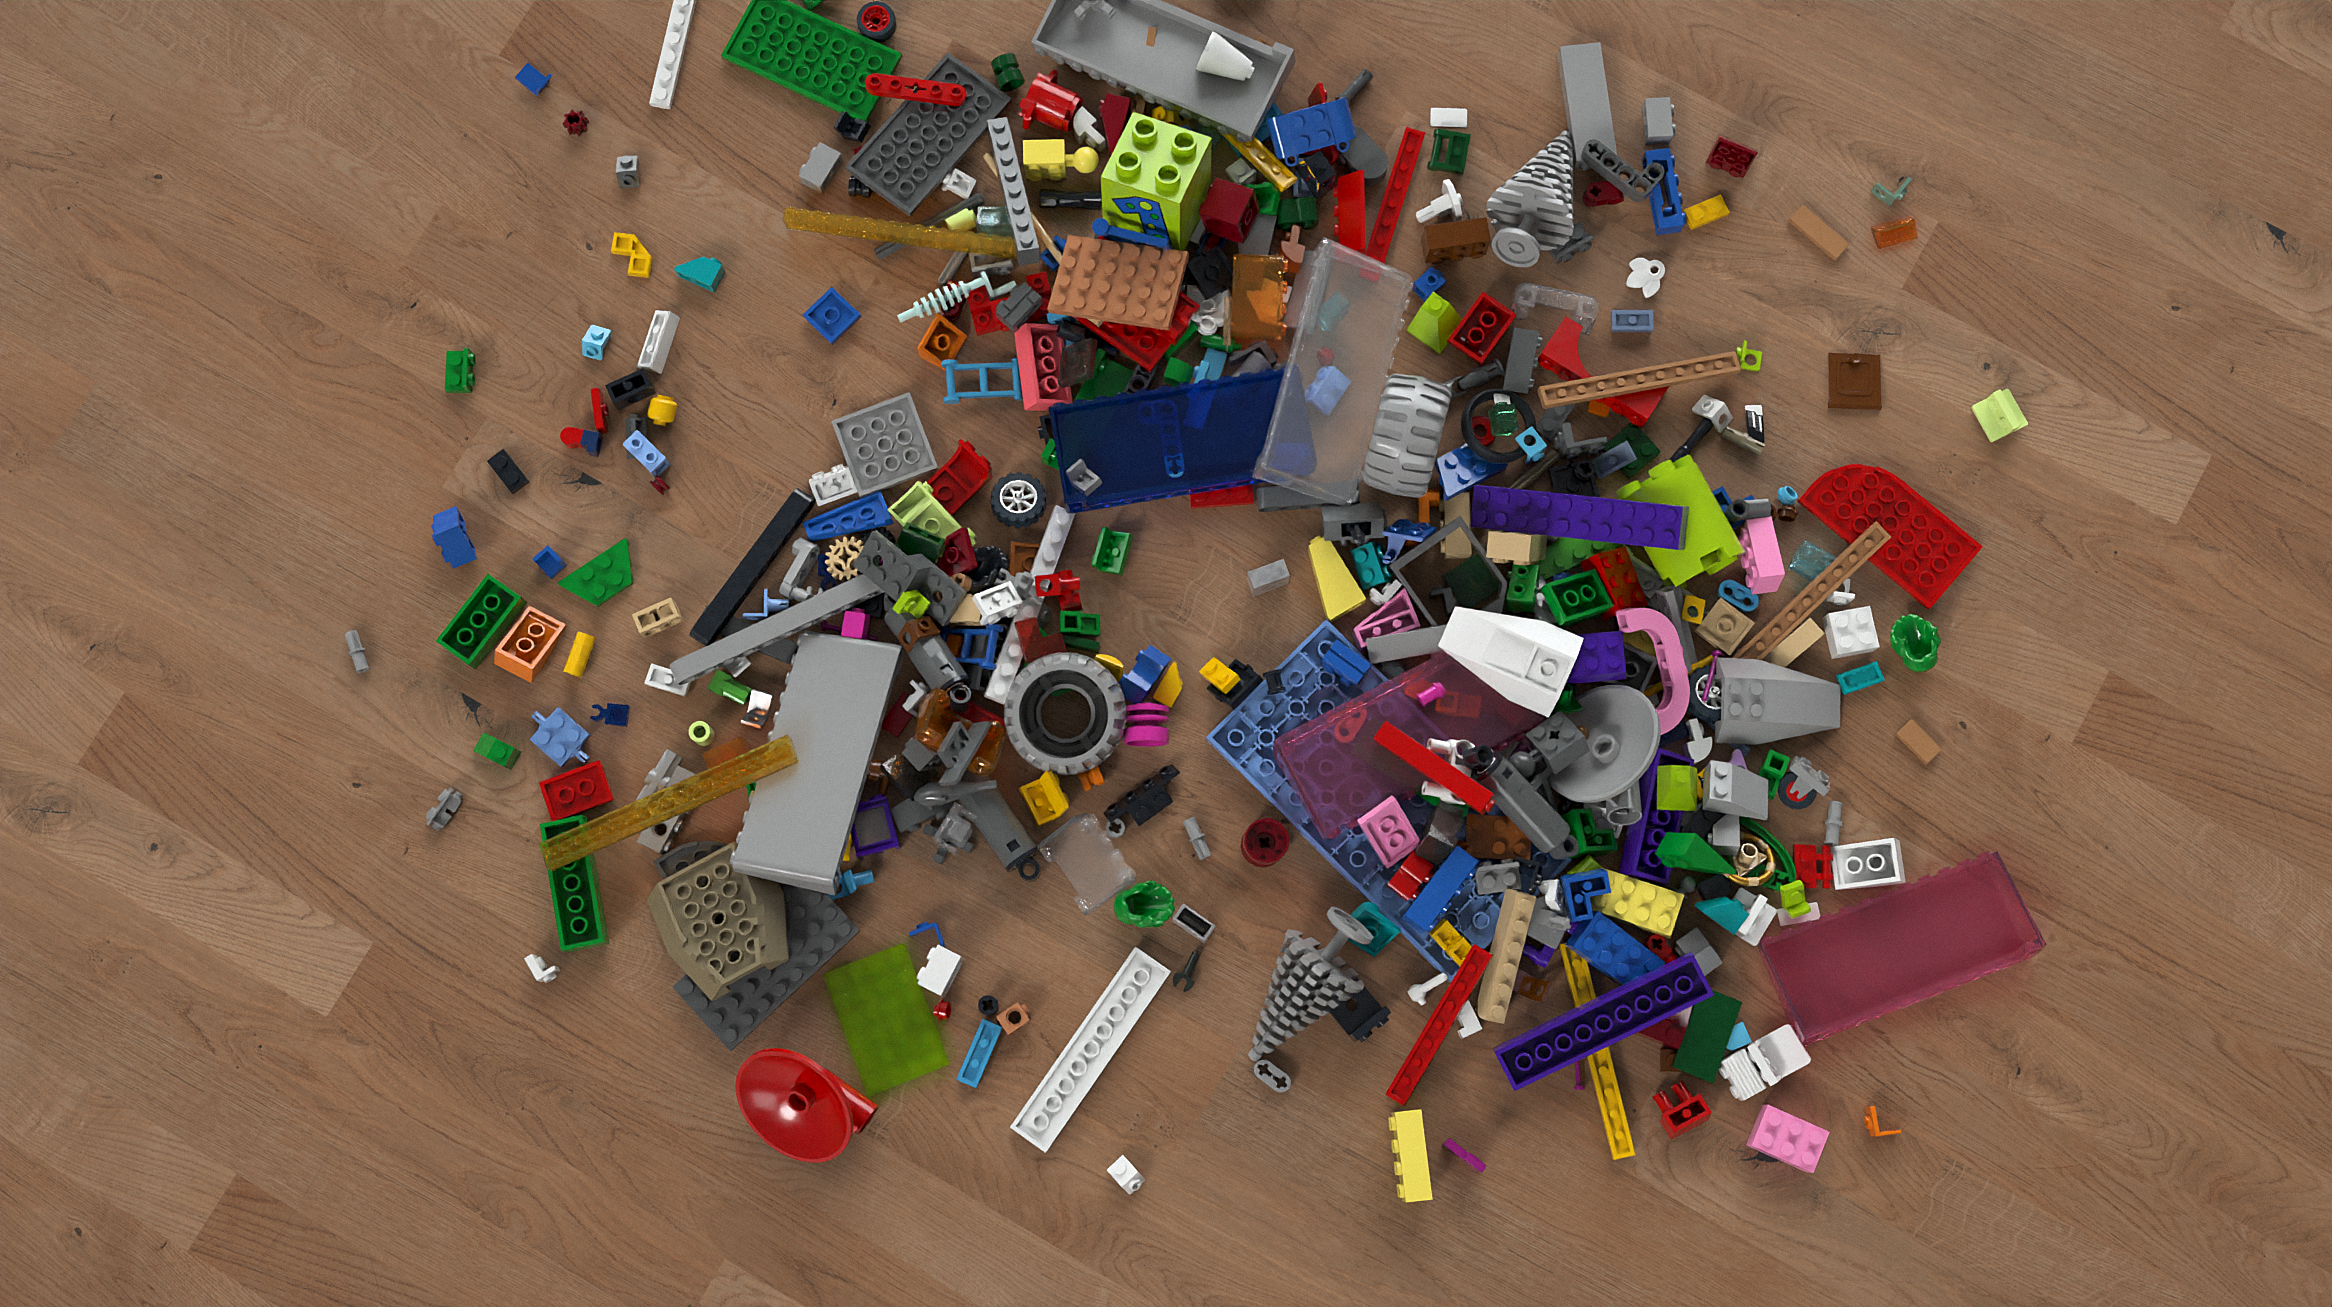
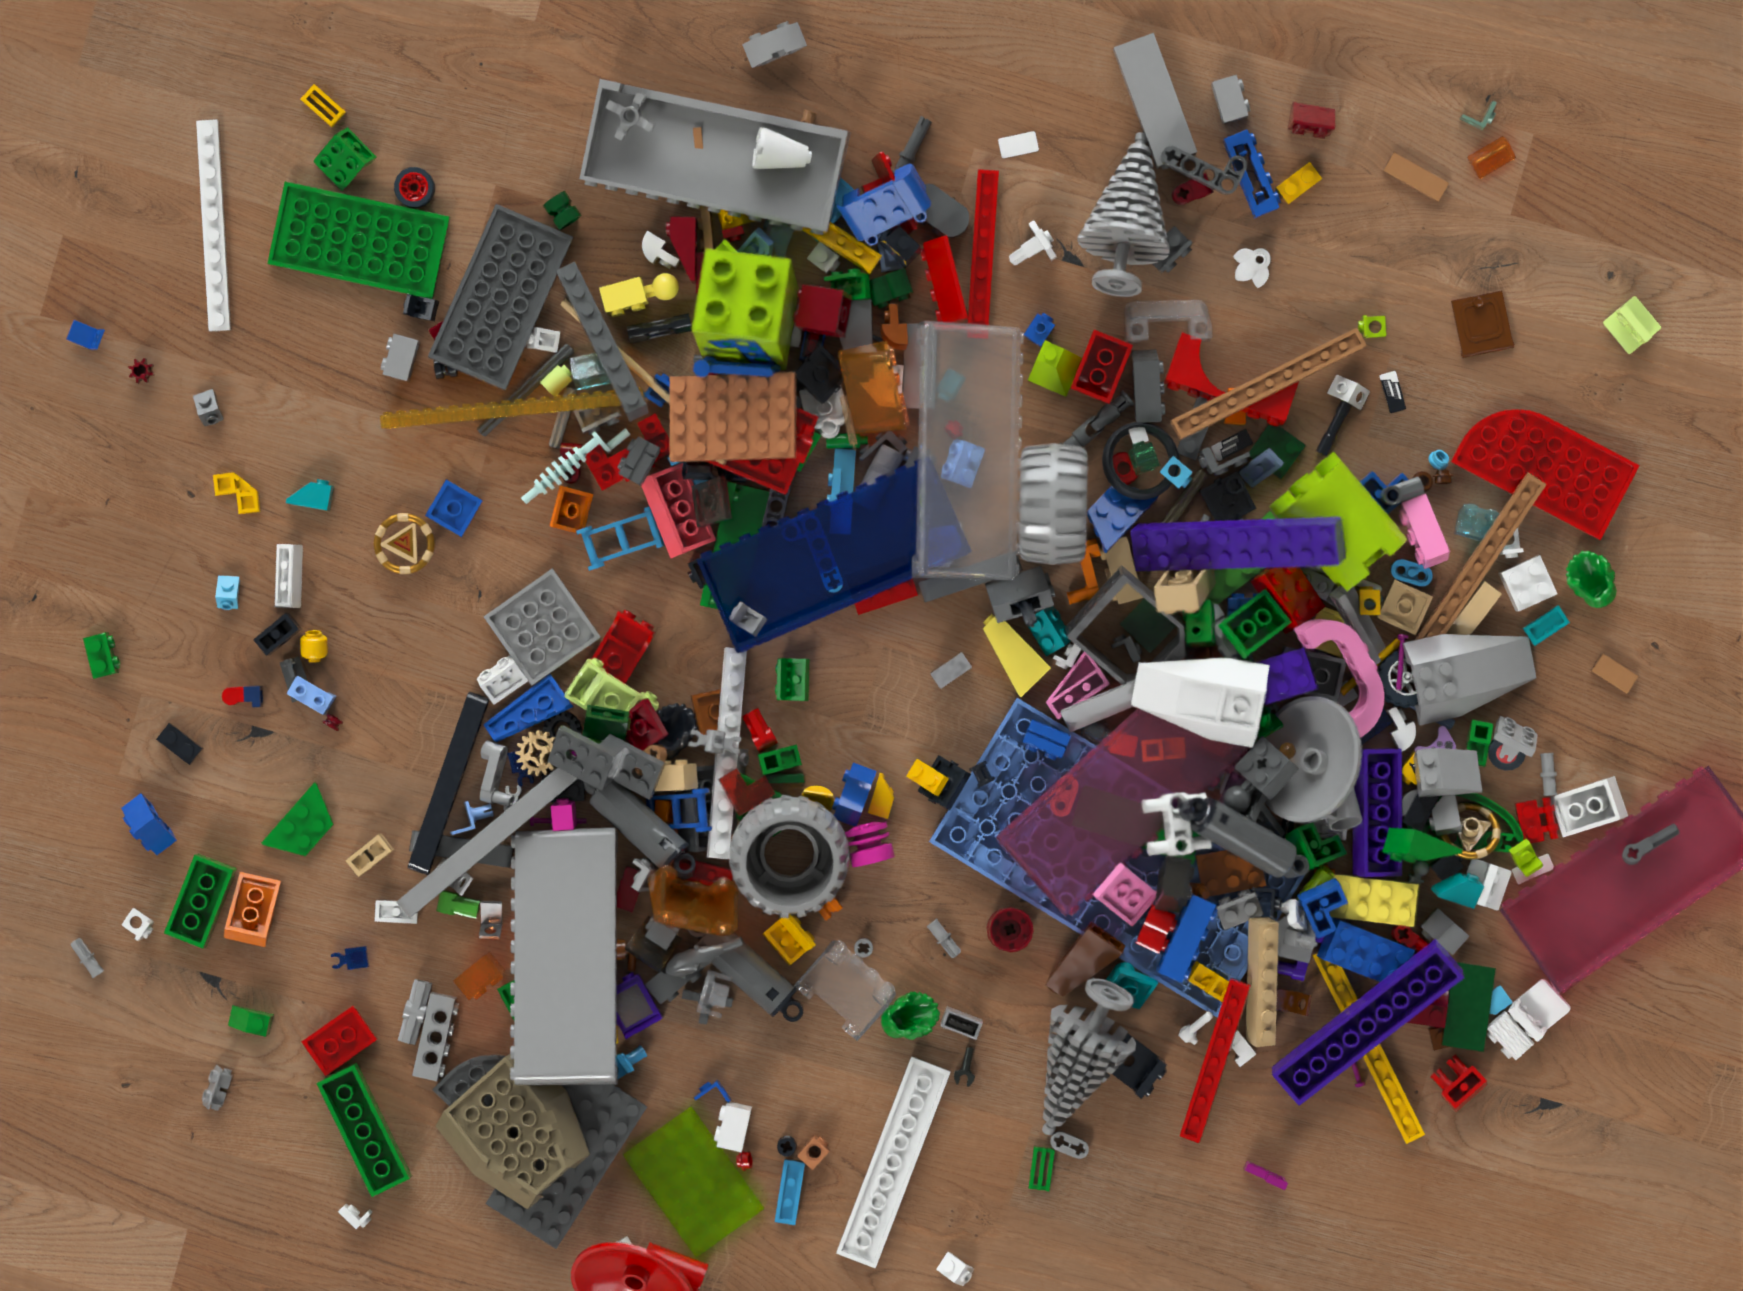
camera: 10 degrees left, 10 degrees up
medium blue plate [530,707,591,767] -> none
blue panel [532,545,568,579] -> none
clear yellow piece [539,734,800,871] -> none
yellow axle [563,632,596,678] -> none
red plate [590,388,609,434] -> none
yellowish green brick [689,721,715,746] -> none
red piece [865,73,967,106] -> none
lime bracket [892,590,931,618] -> none
reddish brown bracket [897,616,940,653] -> none
dark grey bracket [937,721,991,786] -> none
white bracket [972,581,1023,625] -> none
black wheel [991,472,1046,529] -> none
red container [1018,70,1083,132] -> none
red bracket [1035,574,1080,597] -> none
black bracket [1103,764,1180,826] -> none
green brick [1164,357,1194,393] -> none
red brick [1373,721,1496,815] -> none
blue plate [1382,519,1437,564] -> none
light yellow brick [1388,1109,1433,1202] -> none
dark pink pin [1417,682,1446,707] -> none
reddish brown piece [1421,217,1491,265] -> none
dark green plate [1427,128,1471,175] -> none
sand blue plate [1610,310,1654,332] -> none
lime slope [1657,765,1697,811] -> none
dark tan pin [1721,425,1765,456] -> none
bright pink brick [1746,1105,1830,1173] -> none
orange bracket [1864,1106,1902,1136] -> none
none -> white bracket [122,908,154,941]
none -> piece [374,513,435,574]
none -> green tile [1028,1146,1055,1191]
none -> reddish brown slope [1046,921,1126,997]
none -> sticker [1211,429,1253,461]
none -> dark grey connector [1622,824,1680,865]

